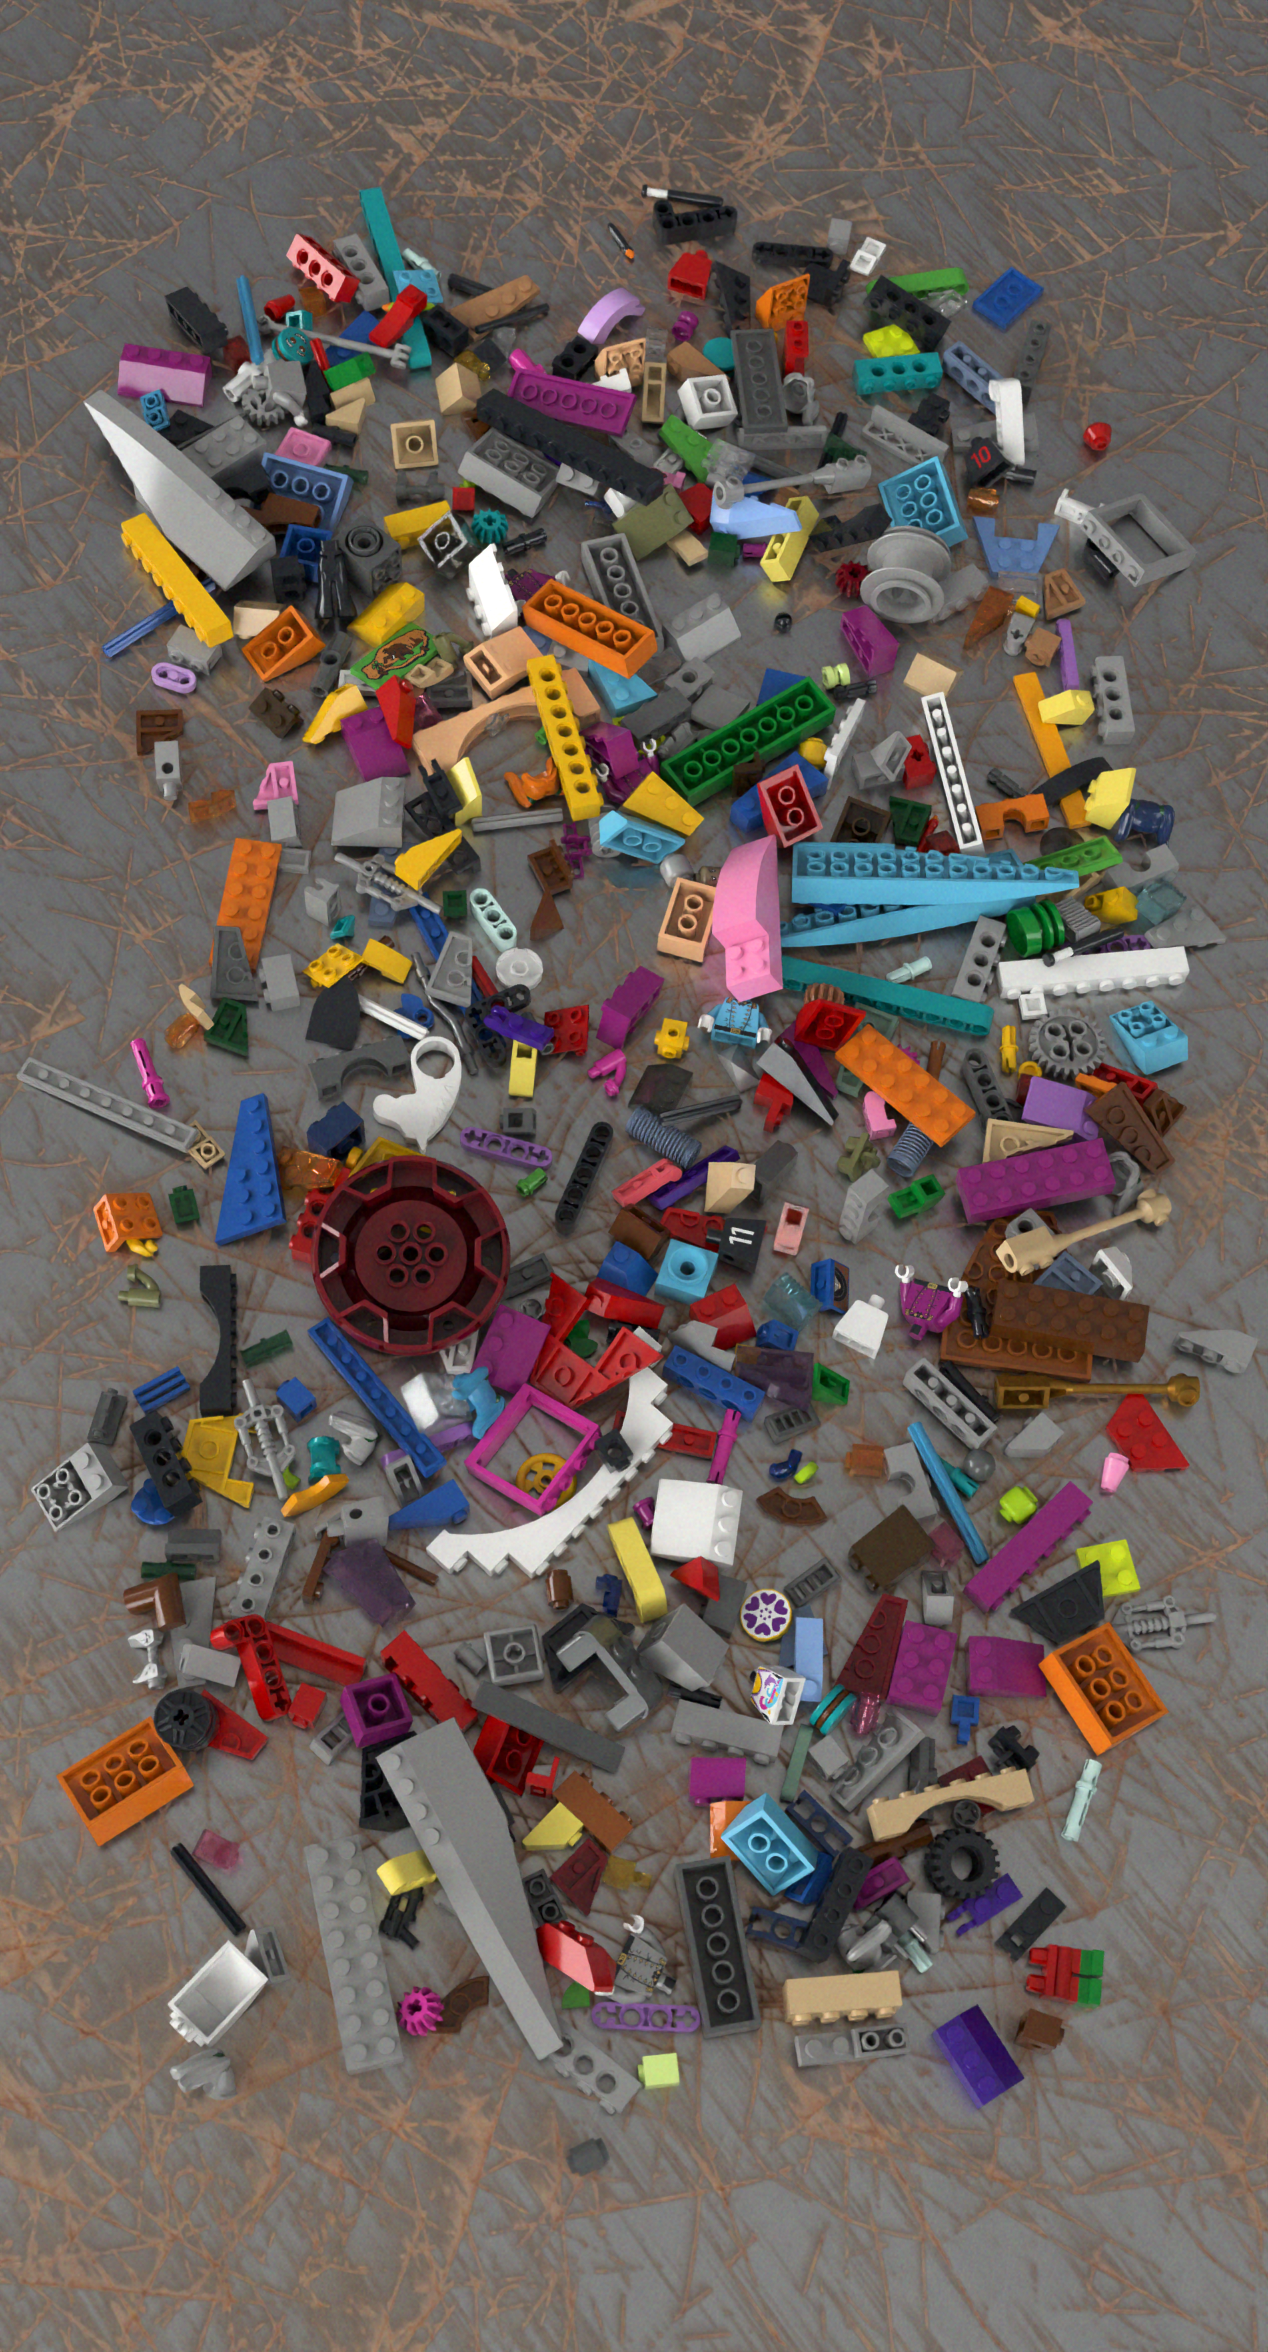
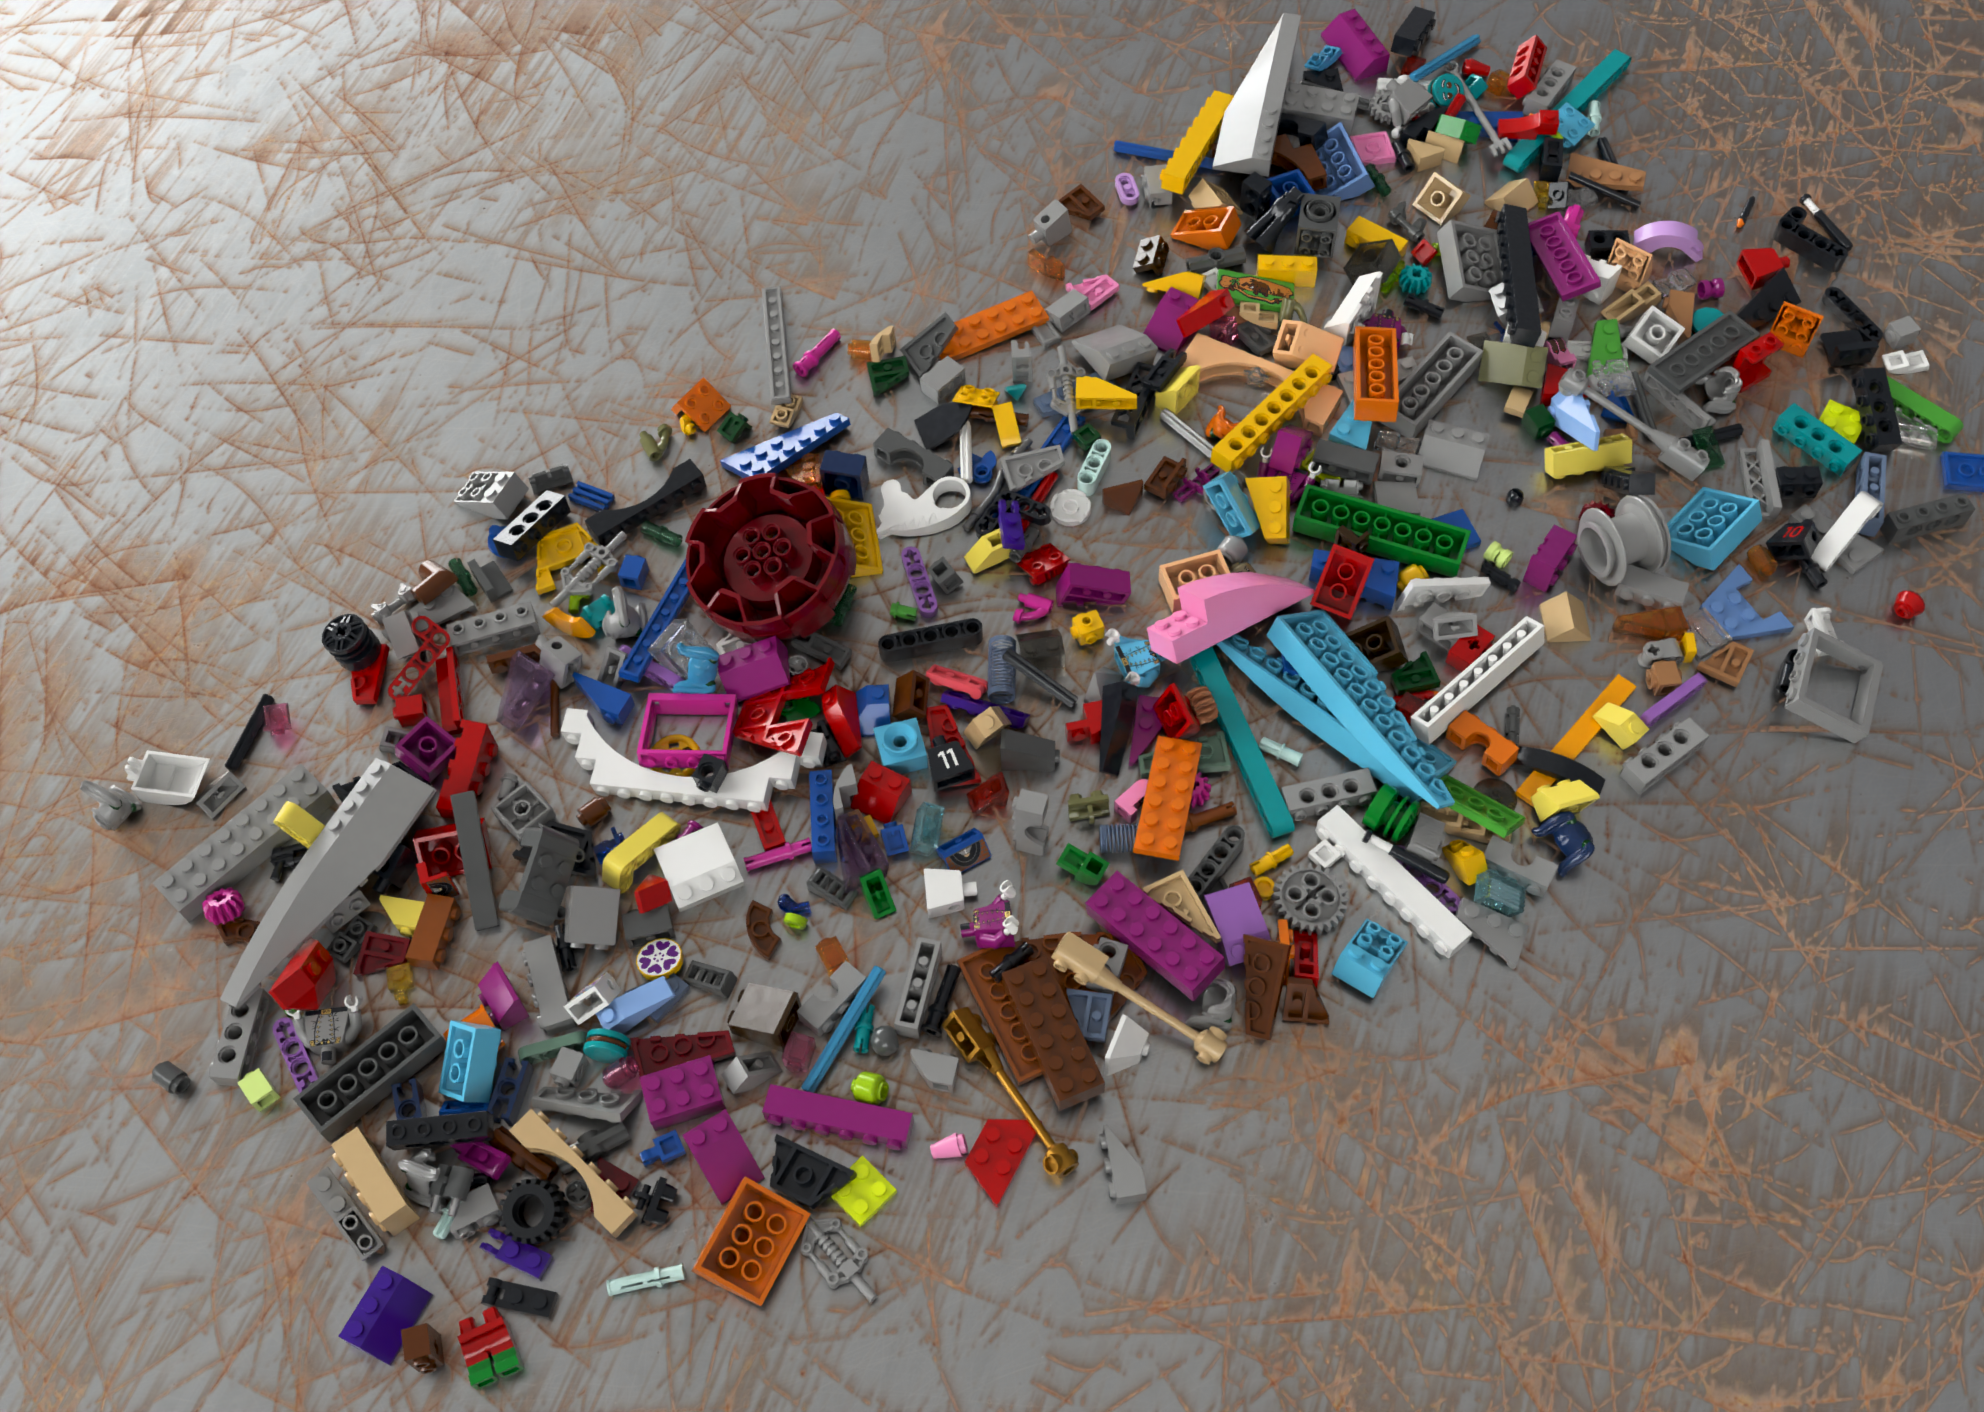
camera: 65 degrees right, 5 degrees down
orange slope [56,1716,194,1847] -> none

